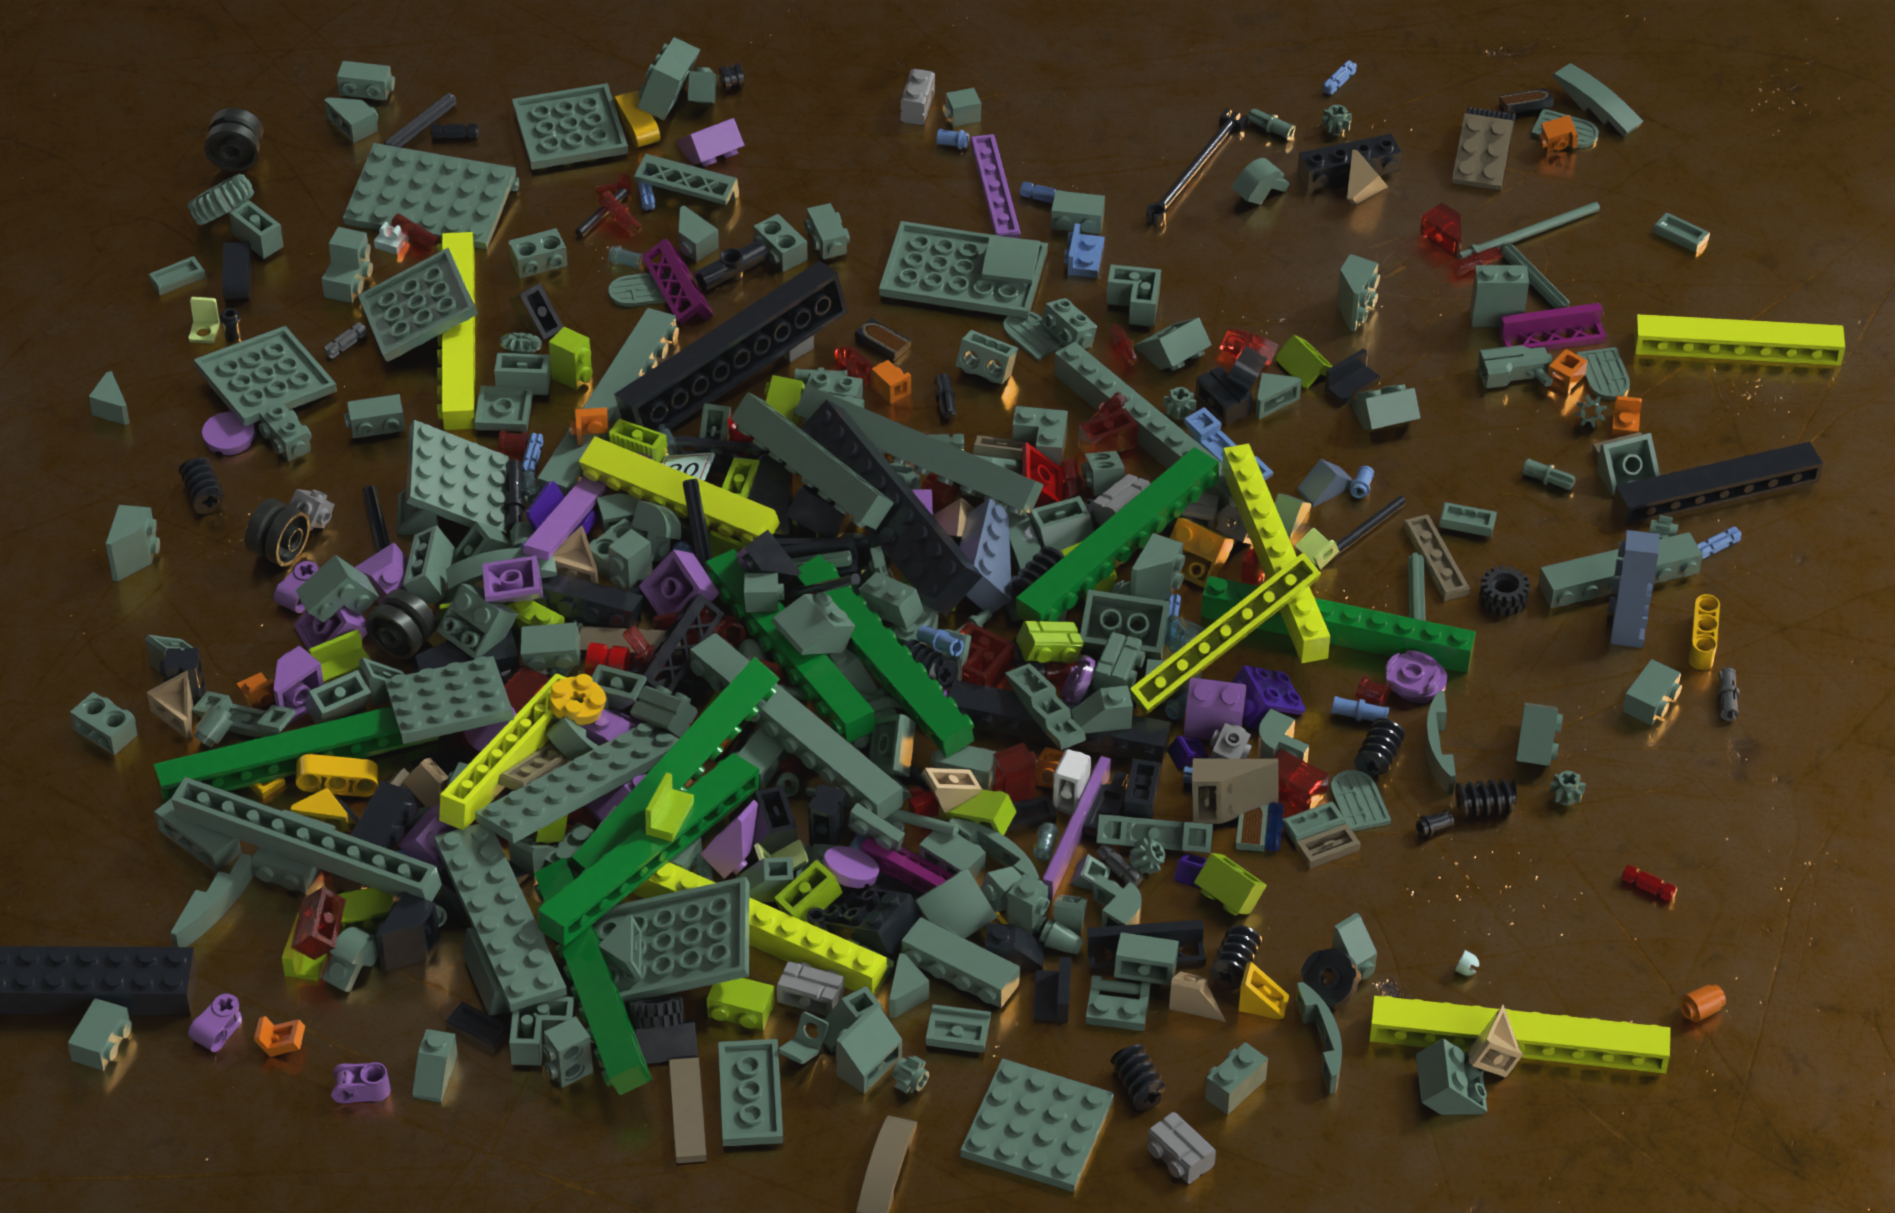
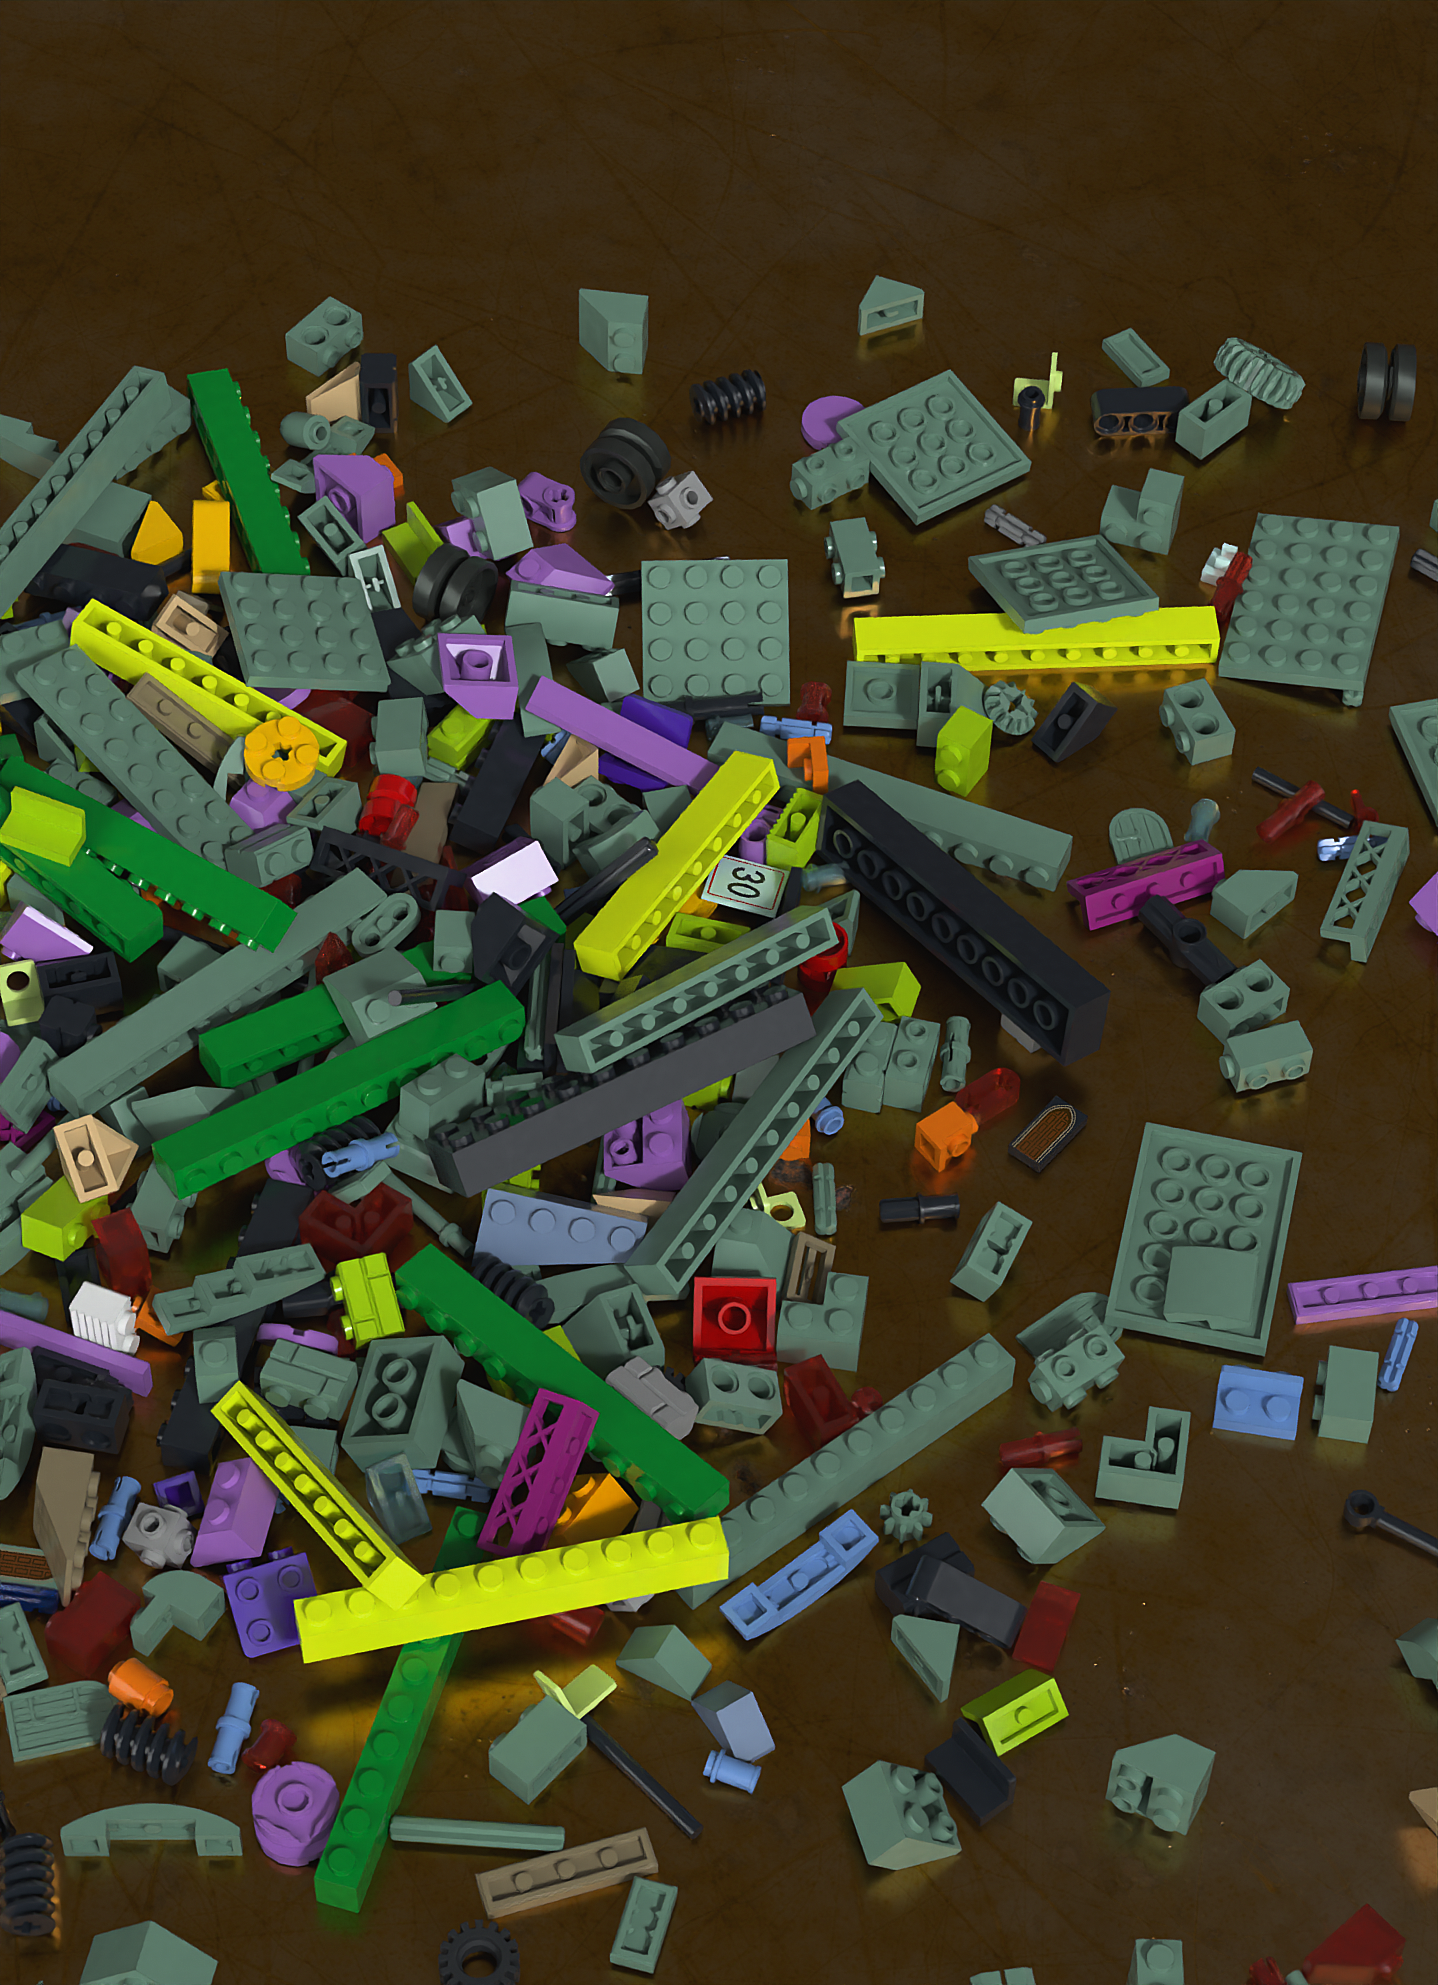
camera: 90 degrees right, 5 degrees up
none -> orange brick [108,1658,174,1719]
none -> sand green plate [352,893,421,959]
none -> magenta fence [476,1388,600,1558]
none -> sand green brick [489,1694,587,1805]

